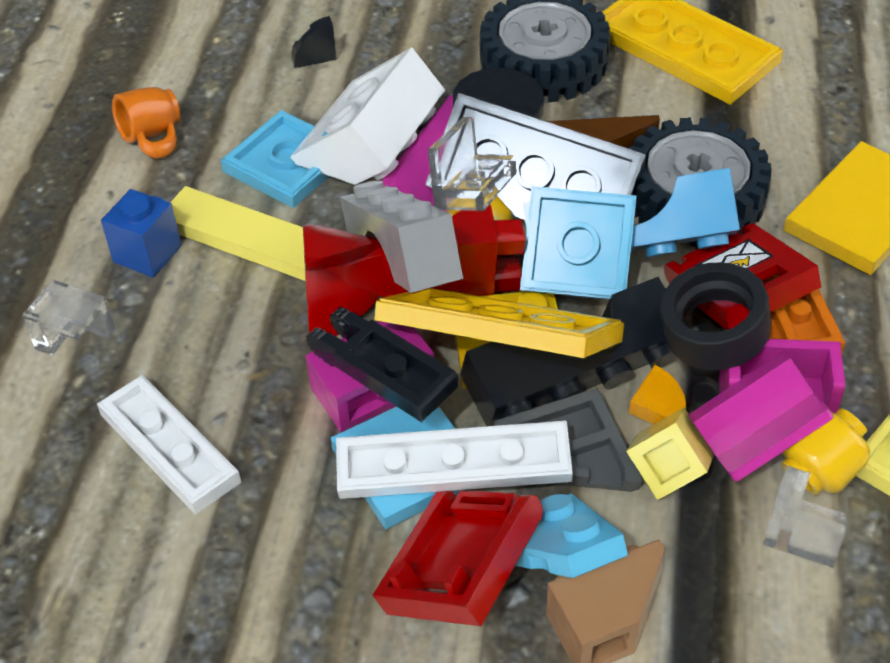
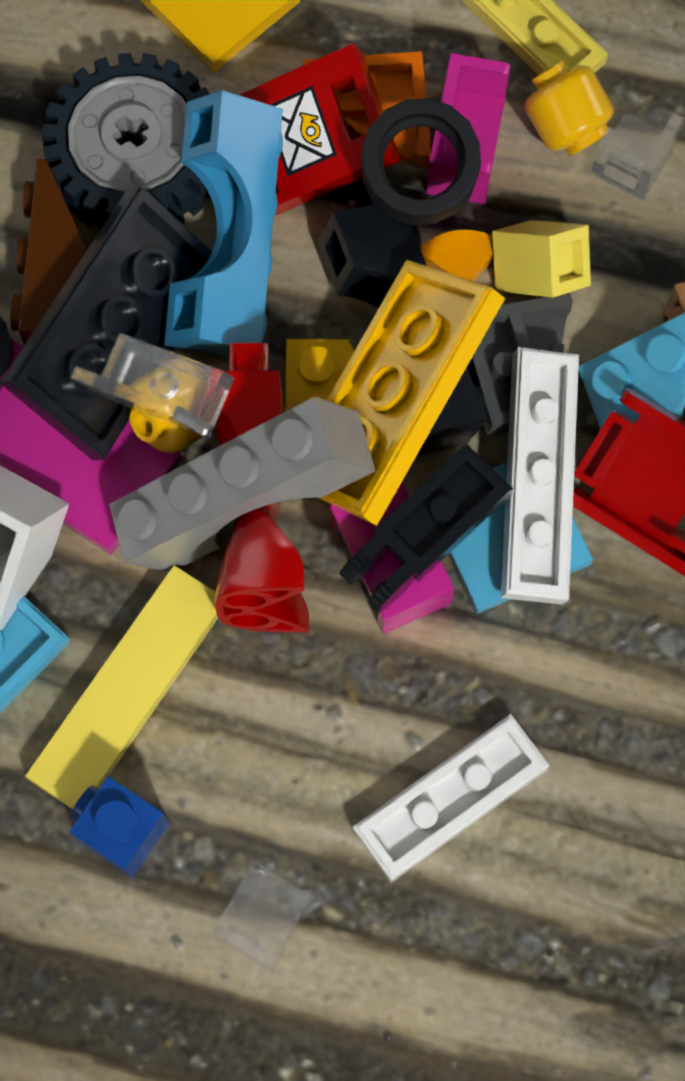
camera: 85 degrees left, 25 degrees up
medium azure tile [520,186,637,300] -> none
dark pink panel [688,351,834,482] -> none

